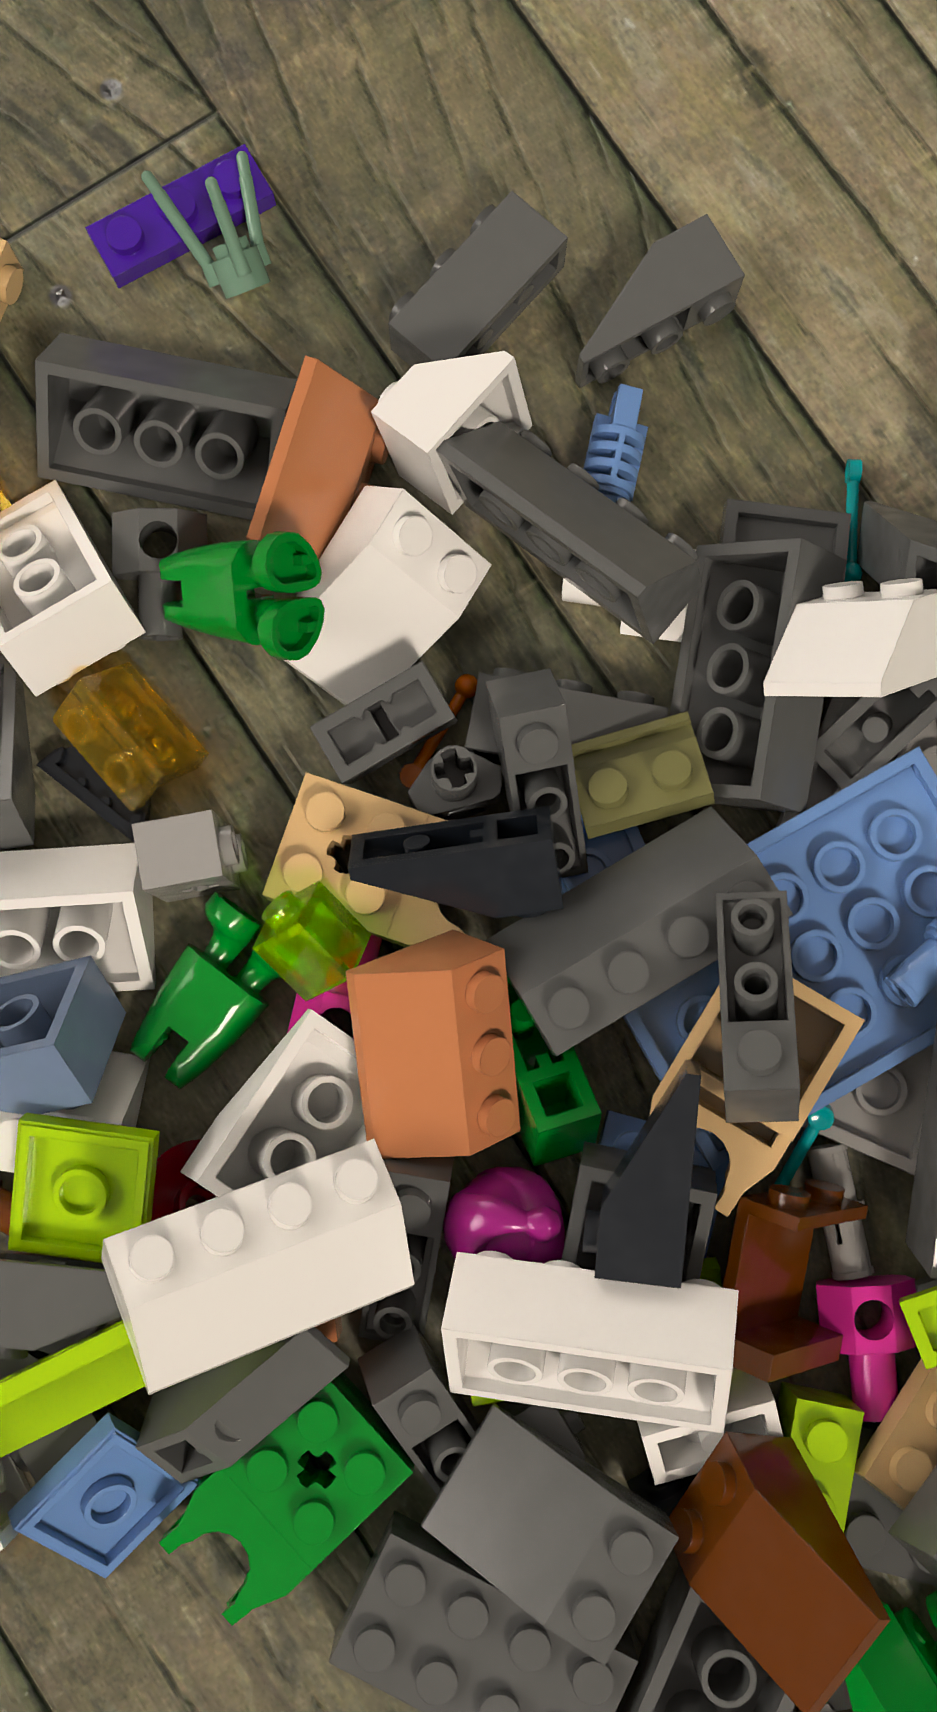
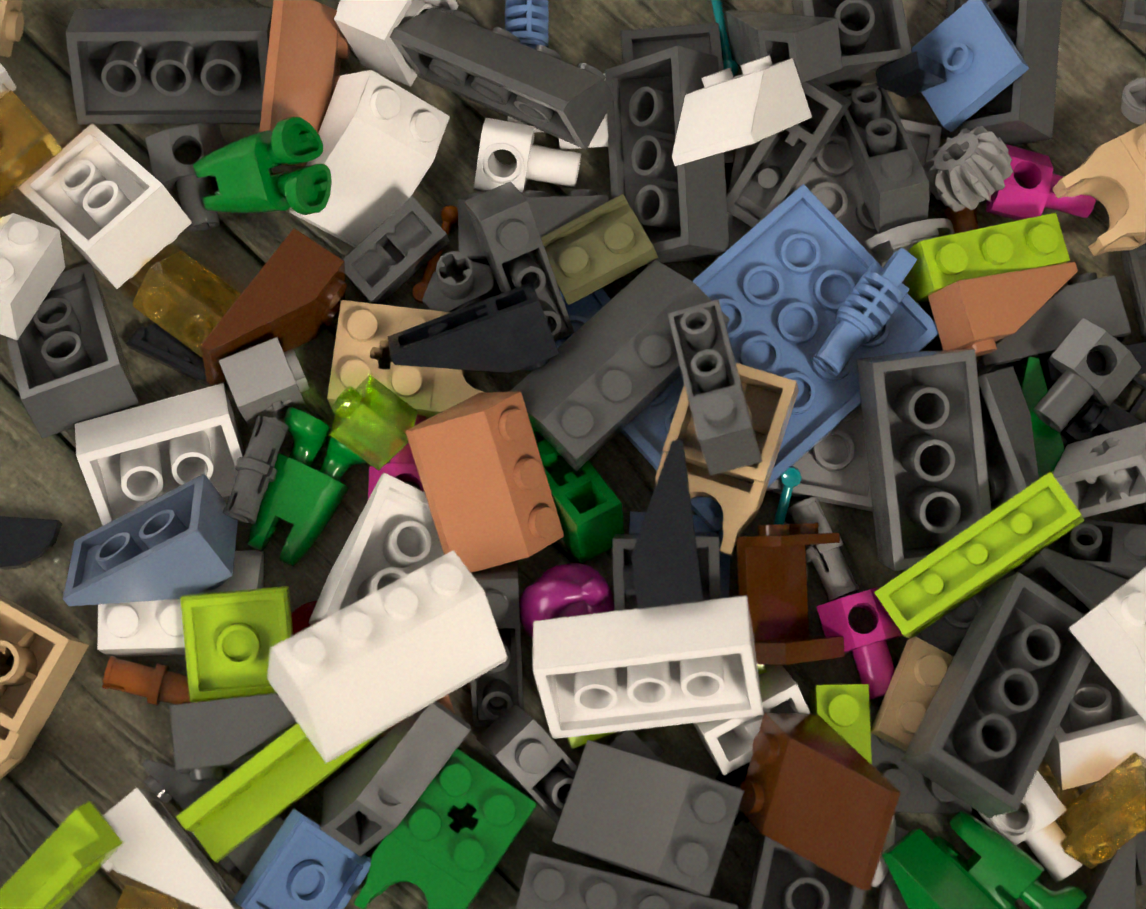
camera: 15 degrees left, 5 degrees down
none -> reddish brown slope [201,228,347,386]
none -> dark grey pin [223,416,289,524]
none -> white piece [474,118,581,193]

